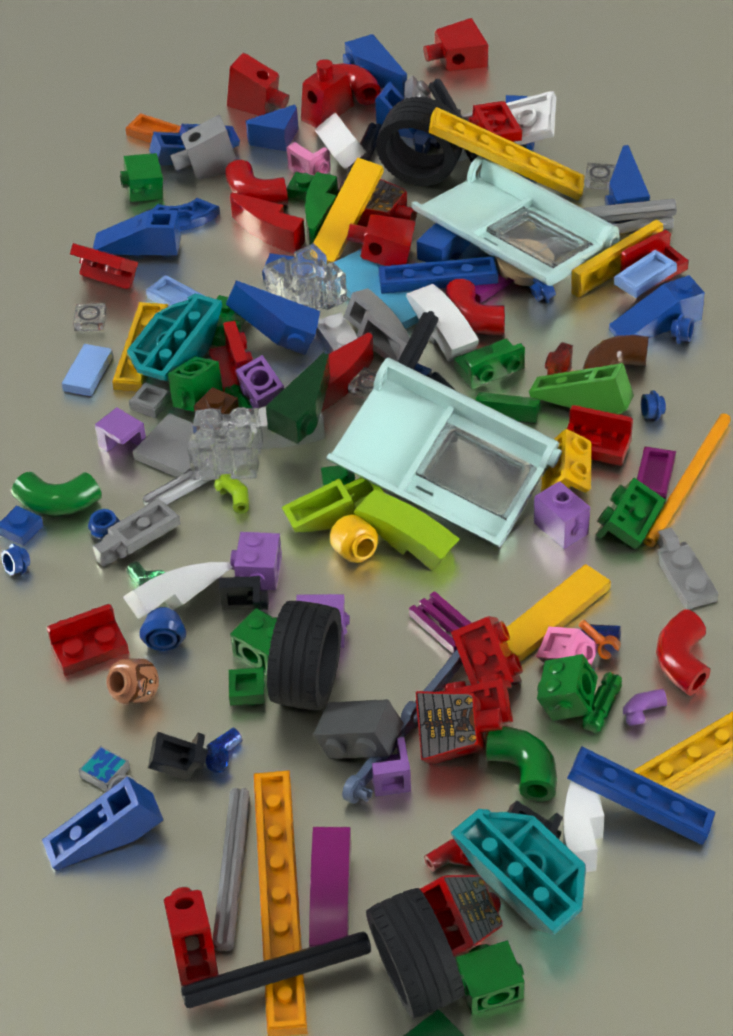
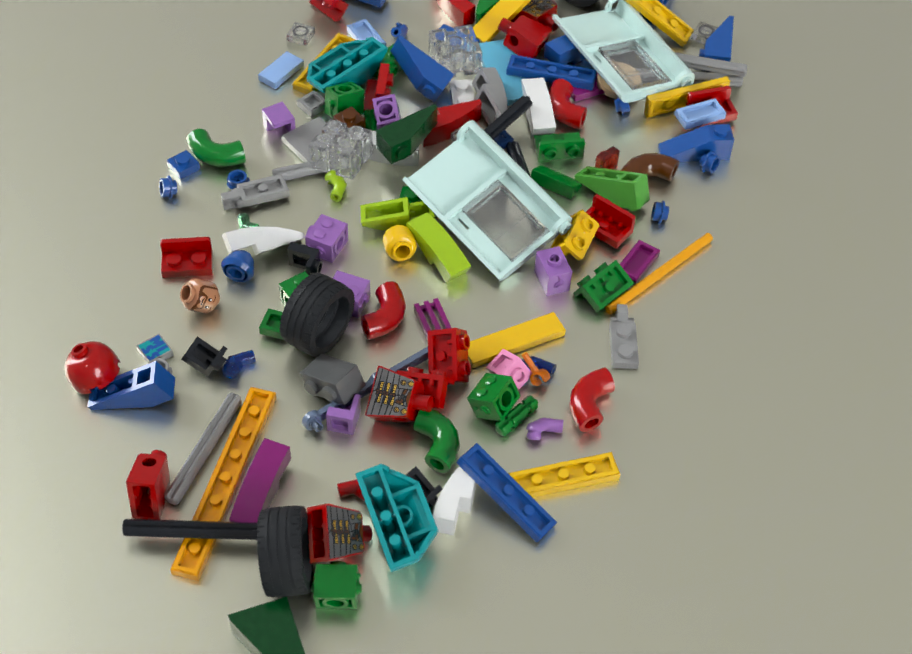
camera: 15 degrees right, 5 degrees up
none -> red cylinder [64,341,120,394]
none -> red cylinder [361,281,406,340]
none -> blue arm [391,23,408,40]

